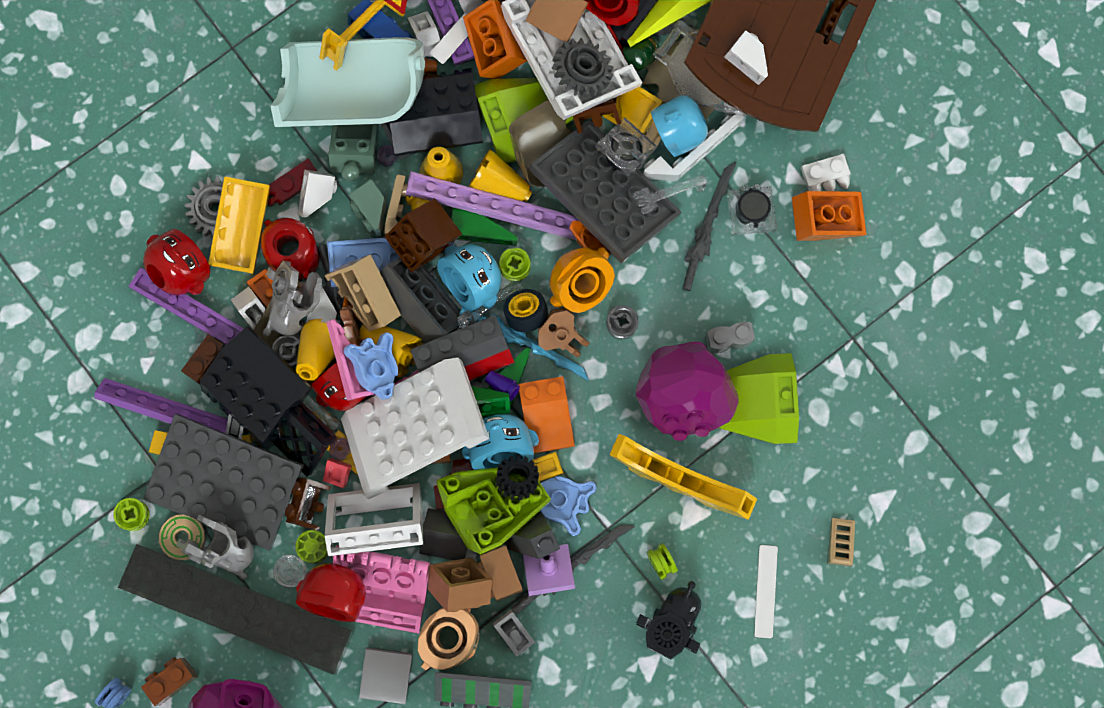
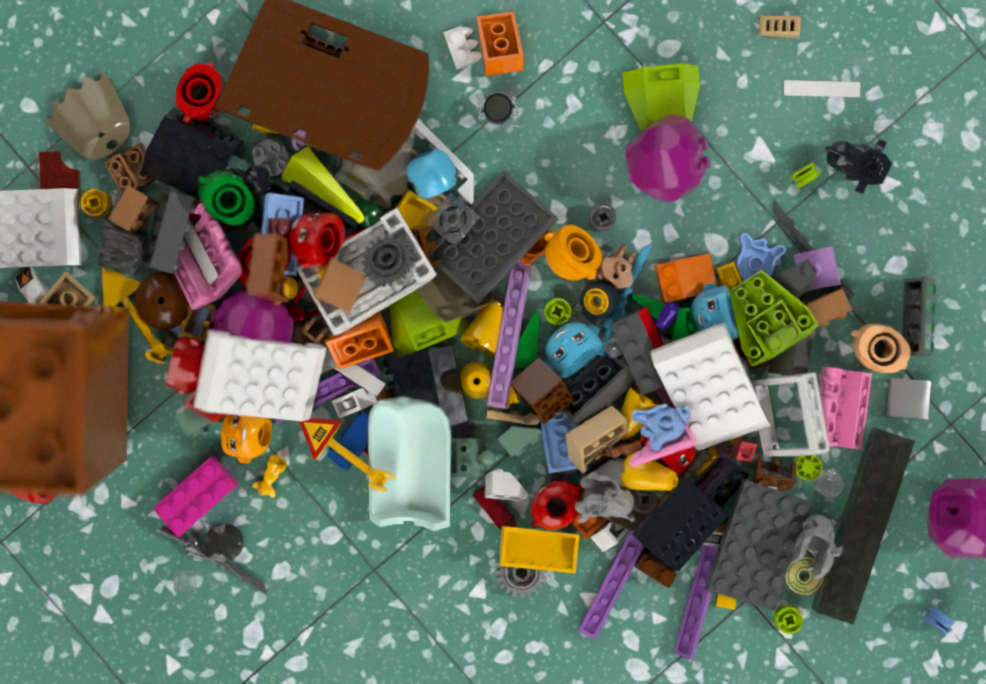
camera: 85 degrees left, 10 degrees up
dark orange brick [141,657,198,706] -> none
red piece [143,229,210,295] -> none
red piece [296,563,366,622] -> none
medium nougat brick [428,557,492,612] -> none
light grey slope [492,610,535,657] -> none
black tyre [496,455,539,500] -> none
yellow arch [610,434,757,520] -> none
clear hinge [633,175,707,214] -> none
dark grey sword [682,162,737,291] -> none
light grey brick [705,322,755,354] -> none
white slope [724,30,768,85] -> none

